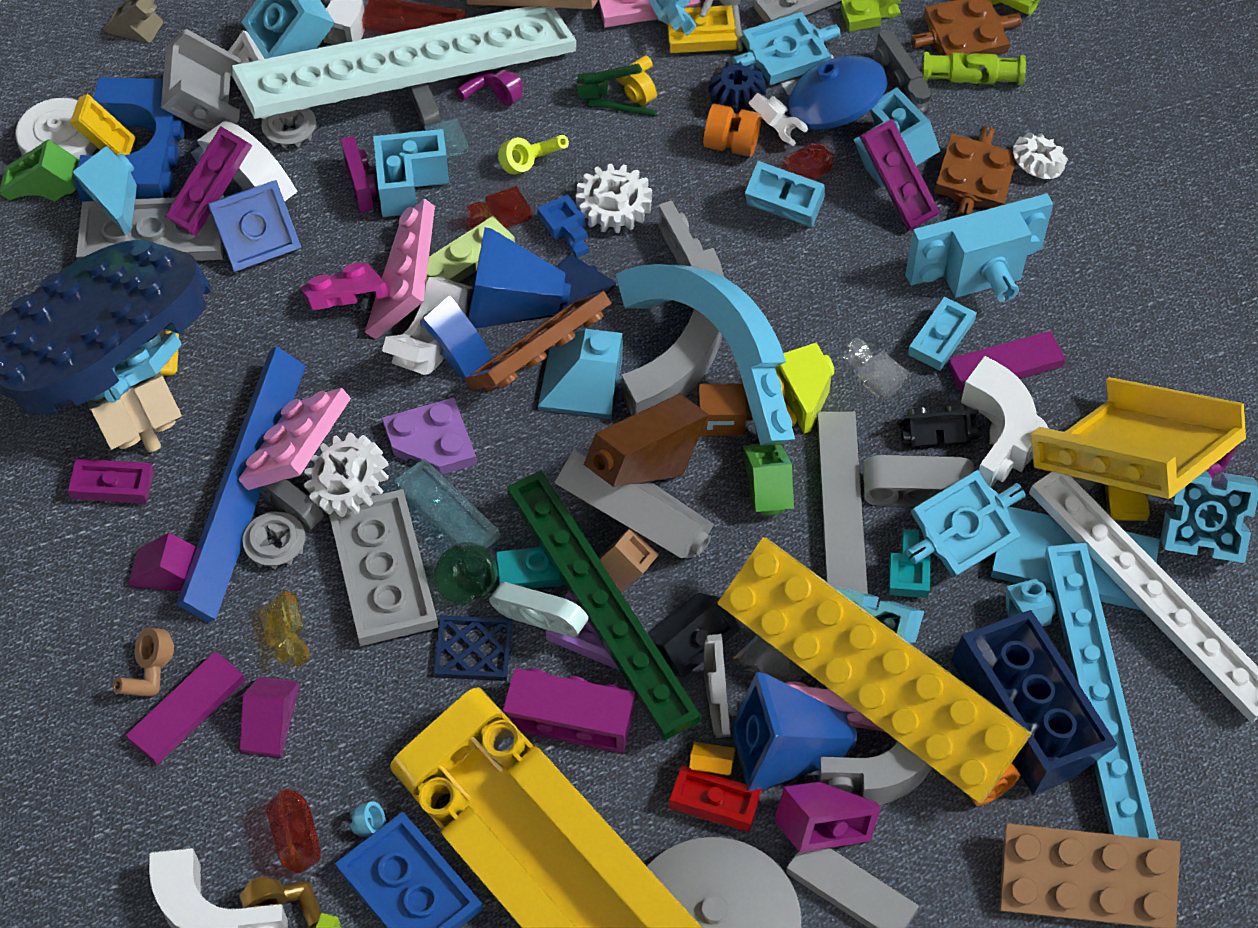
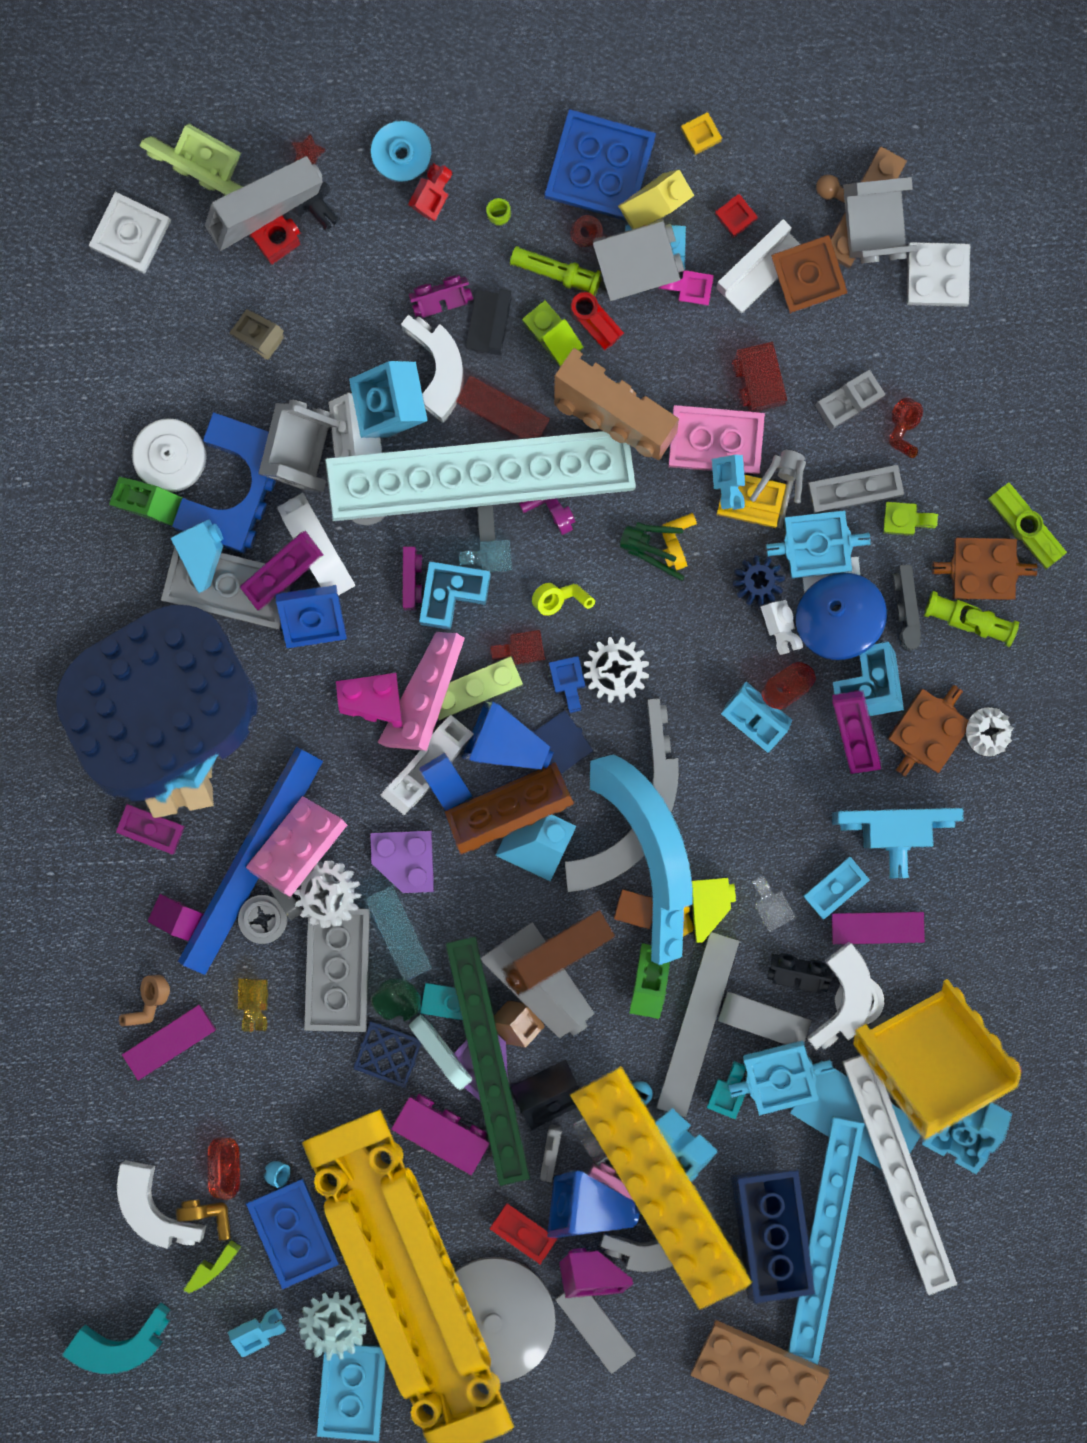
camera: 20 degrees right, 30 degrees up
yellow plate [70,94,136,156] -> none
magenta slope [240,677,300,758] -> none
light orange tile [689,742,735,775] -> none
orange wheel [703,103,761,158] -> none
medium azure plate [1006,579,1056,627] -> none

